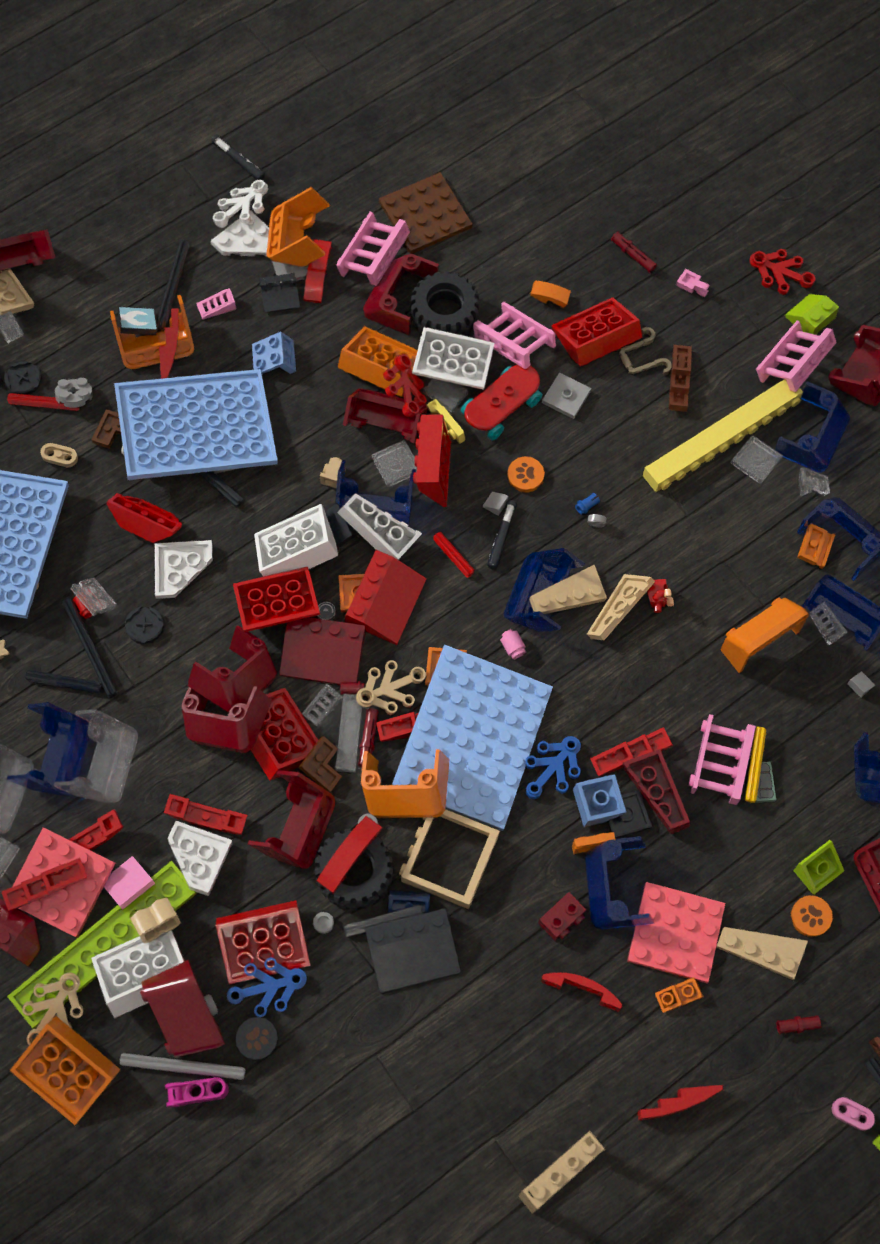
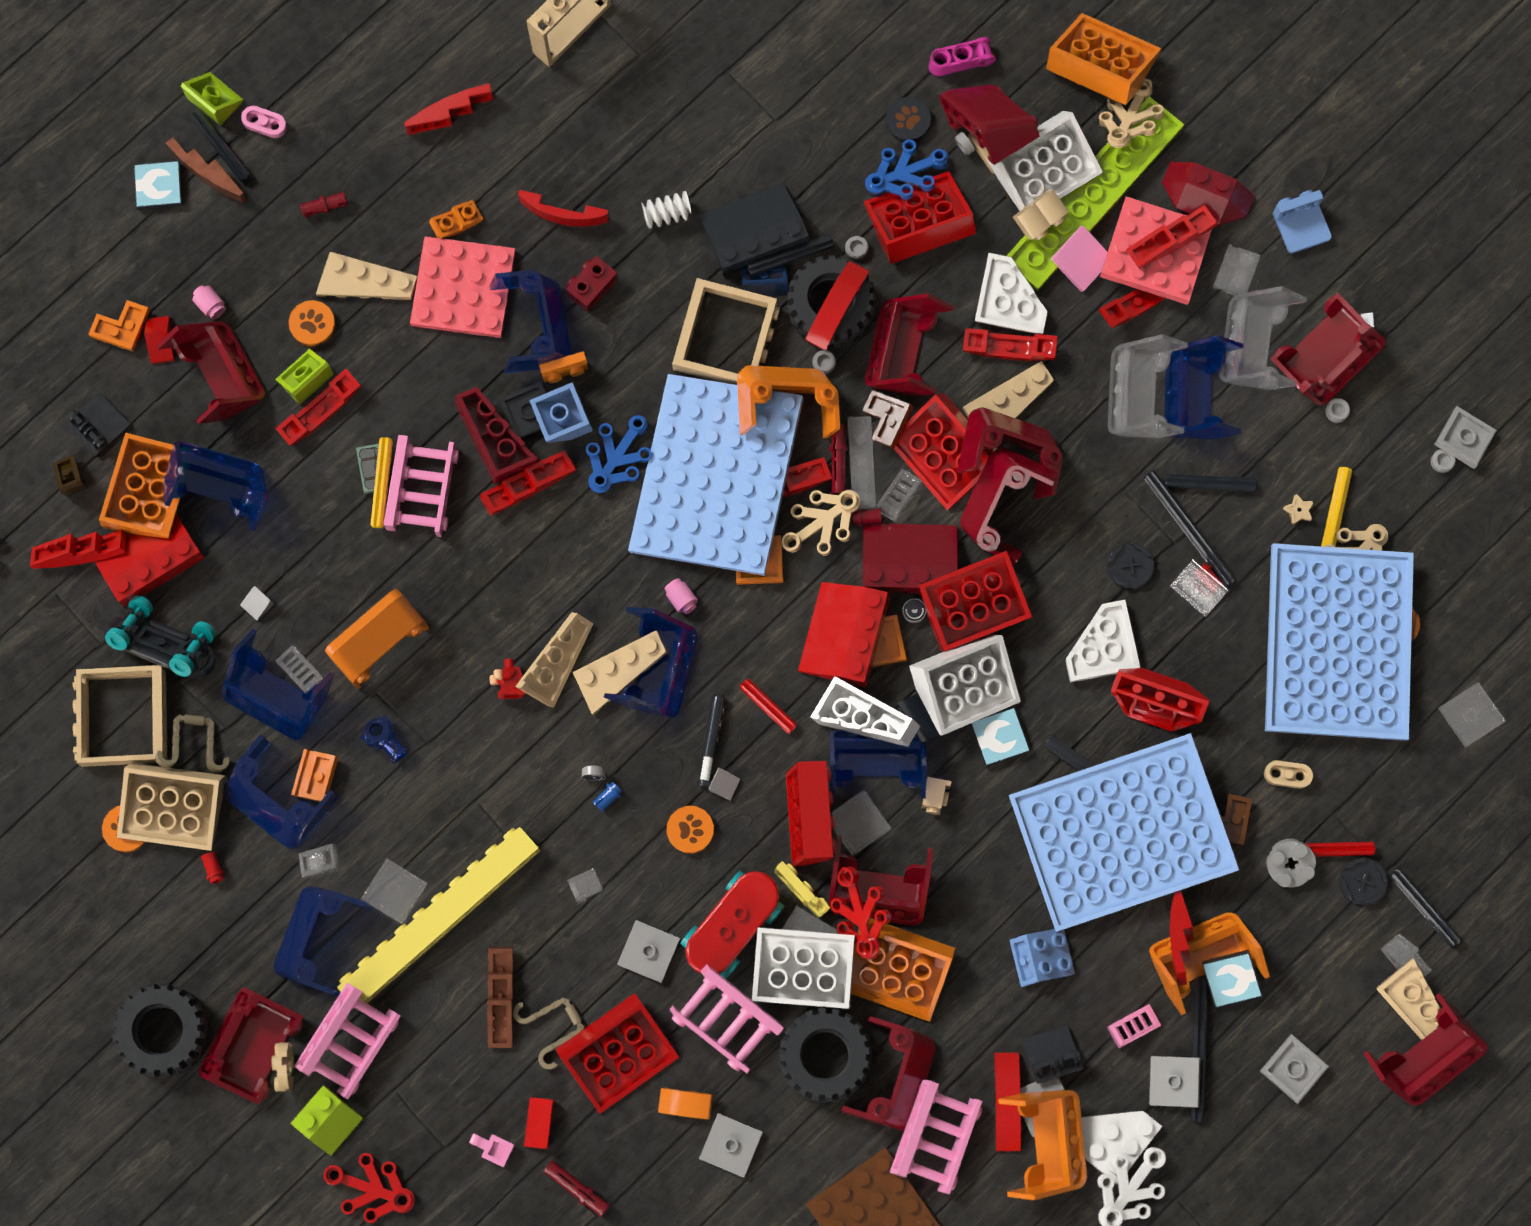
camera: 175 degrees right, 10 degrees up
light grey axle [120,1053,245,1080] -> none
none -> tan plate [272,1042,294,1091]
none -> red slope [275,369,361,446]
none -> clear blue connector [360,715,409,764]
none -> red slope [524,1098,554,1149]
none -> clear panel [567,868,603,904]
none -> white piece [642,191,692,229]
none -> light grey plate [699,1113,763,1178]
none -> tan wing [963,361,1054,418]
none -> tile [970,707,1030,767]
none -> light grey plate [1149,1056,1201,1108]
none -> light grey plate [1260,1034,1329,1103]

